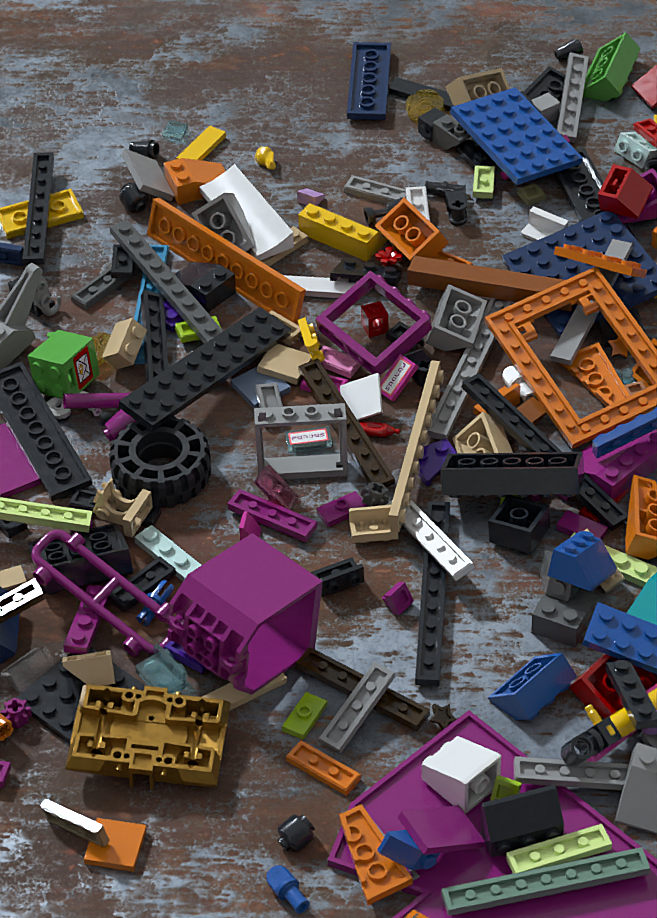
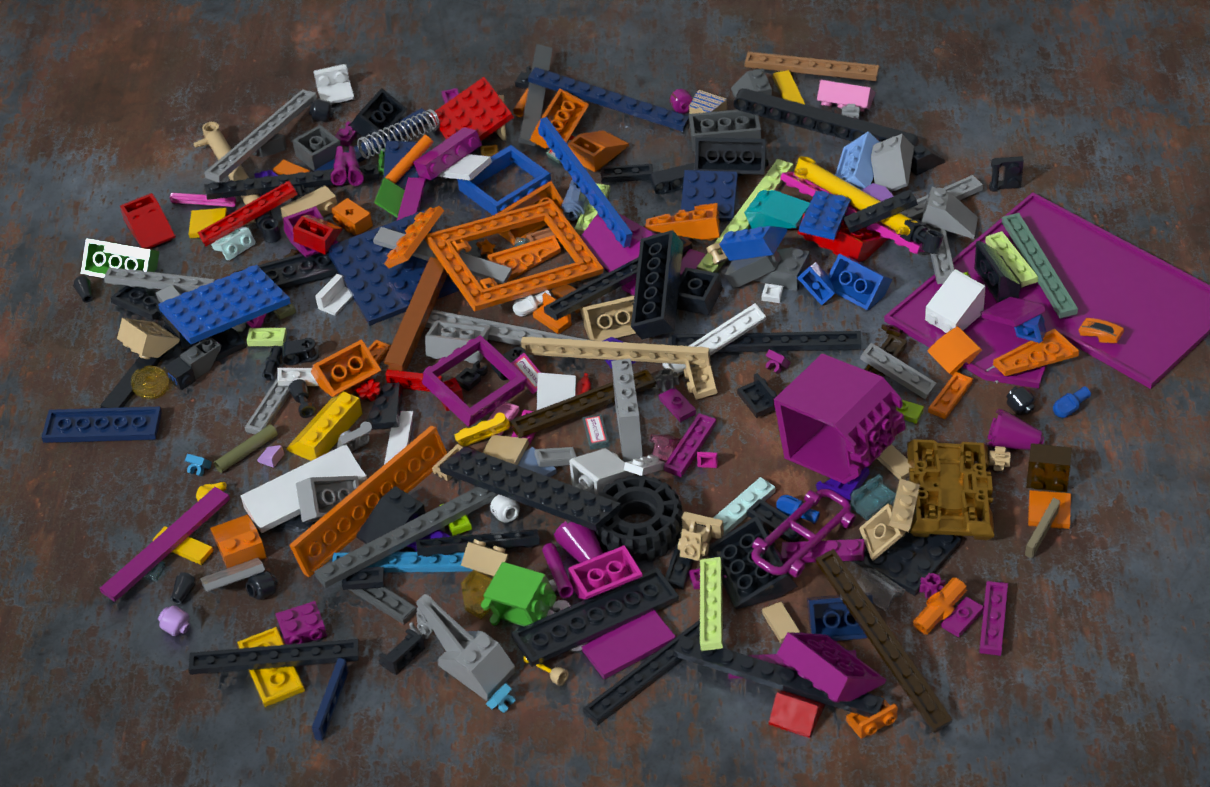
camera: 90 degrees left, 0 degrees up
none -> magenta tile [100,487,230,602]
none -> lavender head [158,606,190,636]
none -> dark azure tile [185,454,212,477]
none -> olive piece [214,424,278,473]
none -> magenta plate [275,601,327,645]
none -> light grey plate [337,421,372,452]
none -> red tile [385,369,443,392]
none -> dark pink slope [568,545,642,599]
none -> white slope [569,448,633,495]
none -> white plate [624,455,665,476]
none -> white tile [761,284,784,303]
none -> blue slope [797,262,836,305]
none -> tan plate [888,479,920,532]
none -> orange slope [927,326,982,376]
none -> magenta cone [986,408,1044,450]
none -> tan gear [989,446,1010,471]
none -> dark brown brick [1026,443,1072,492]

